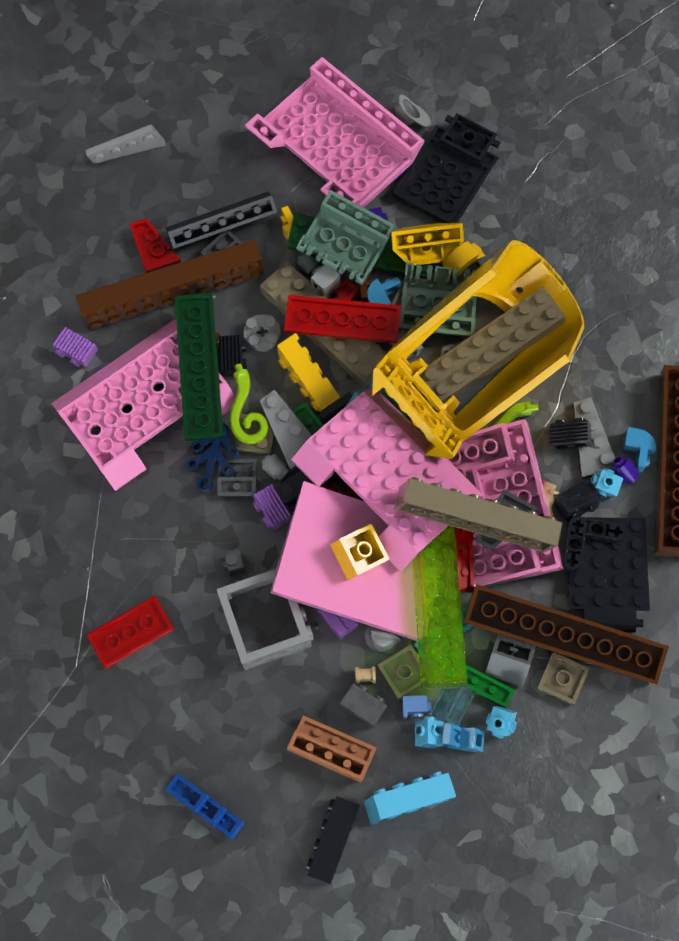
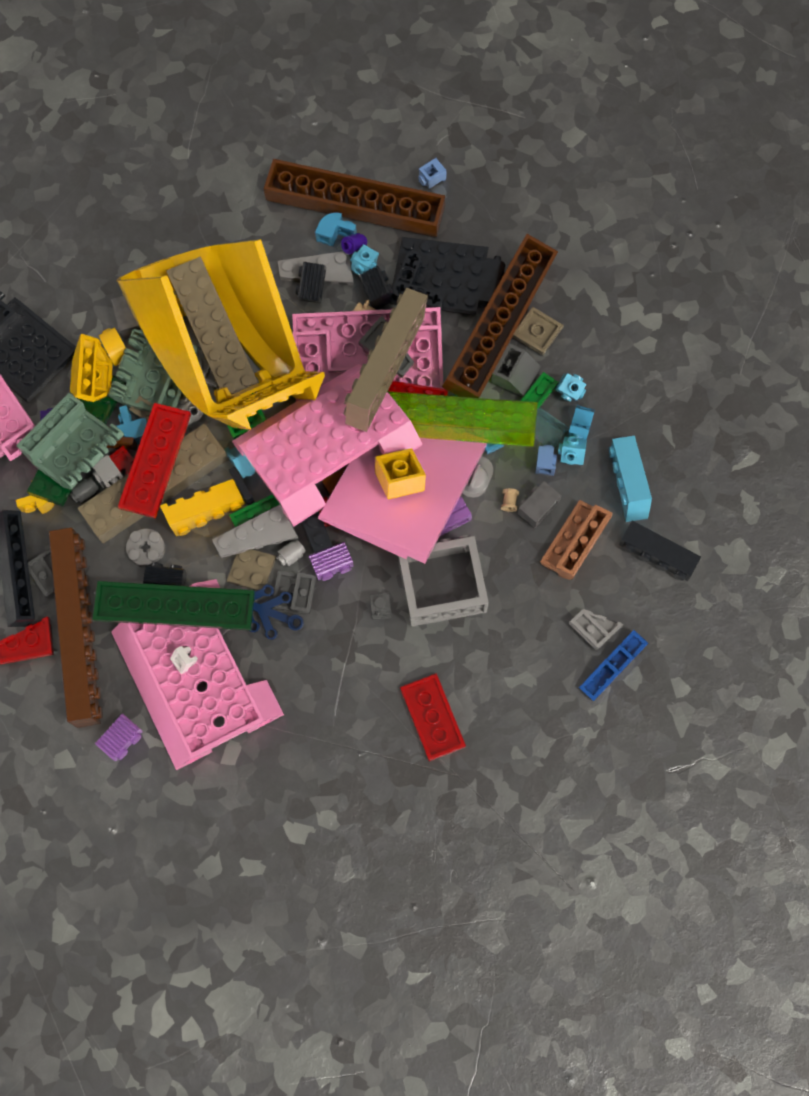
camera: 80 degrees left, 0 degrees up
lime plant [229,364,268,444] -> none
dark tan plate [377,644,432,700] -> none
none -> white tile [170,646,198,674]
none -> light grey wing [569,609,623,651]

